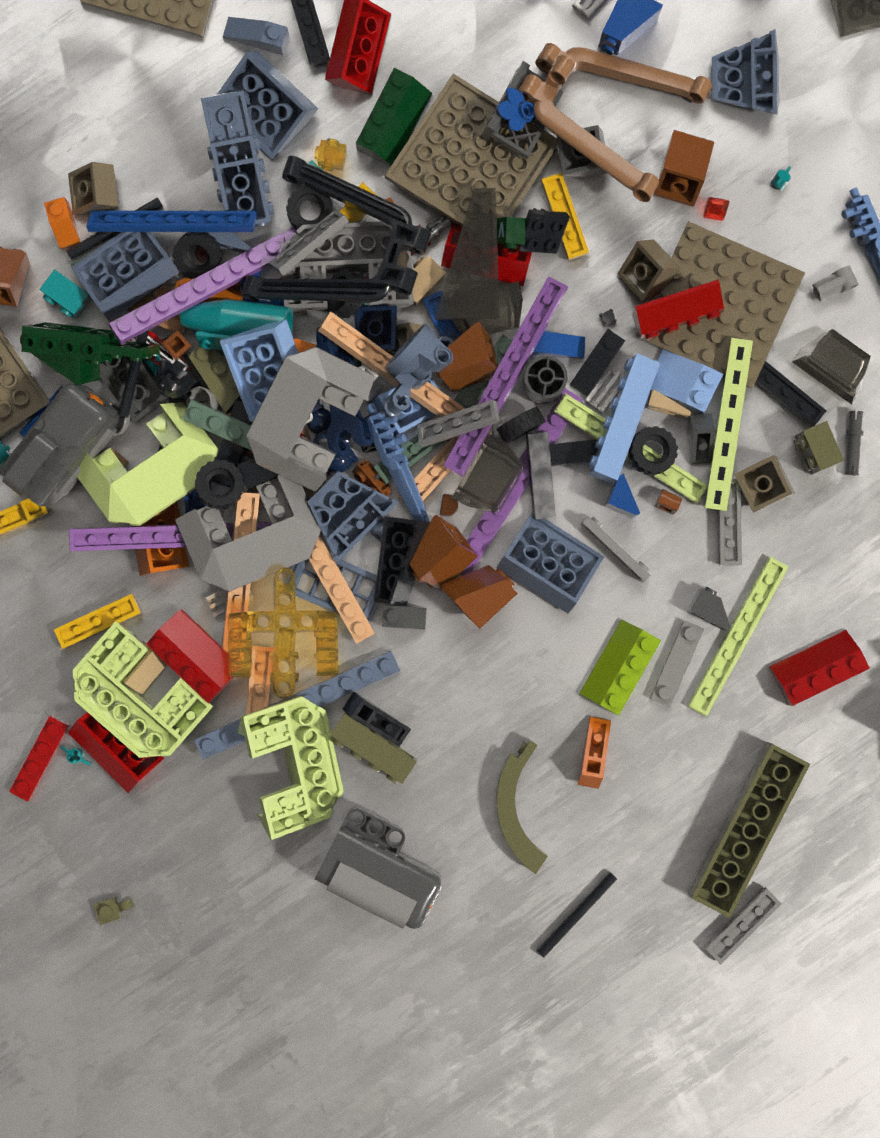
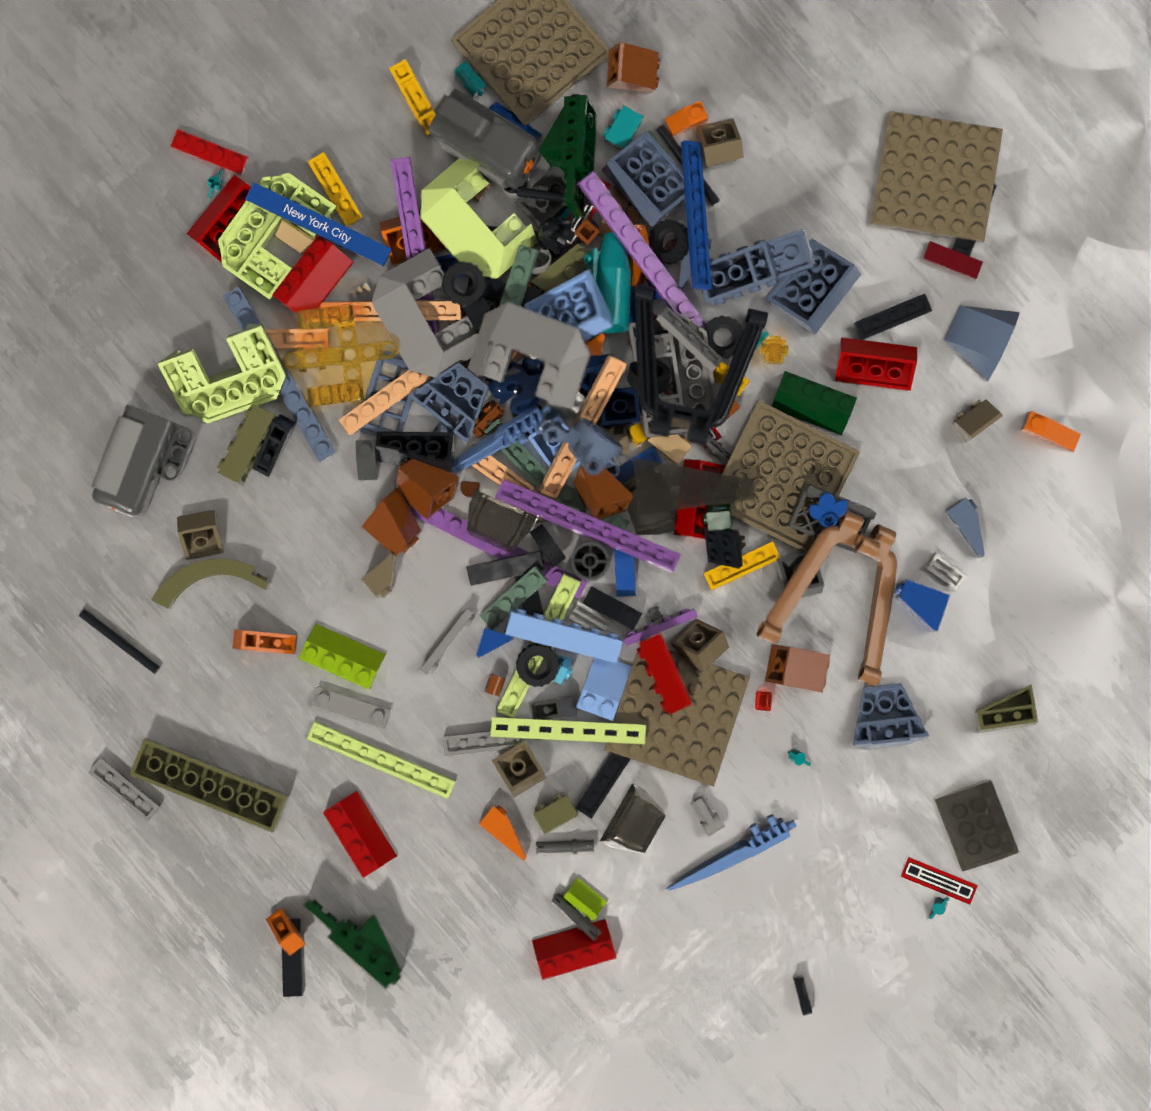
camera: 85 degrees right, 0 degrees up
olive plate [93,897,134,925] -> none
sand blue slope [222,17,289,55] -> none
light grey plate [417,400,500,447] -> none
sand blue slope [496,511,604,614] -> none
tan slope [646,389,691,419] -> none
dark grey slope [687,587,730,631] -> none
none -> dark tan slope [177,510,224,560]
none -> blue tile [245,182,392,267]
none -> dark tan slope [361,554,396,598]
none -> orange slope [479,805,526,861]
none -> sand green plate [480,566,548,630]
none -> medium azure plate [554,656,573,684]
none -> medium lavender plate [623,608,698,646]
none -> yellow brick [627,423,649,447]

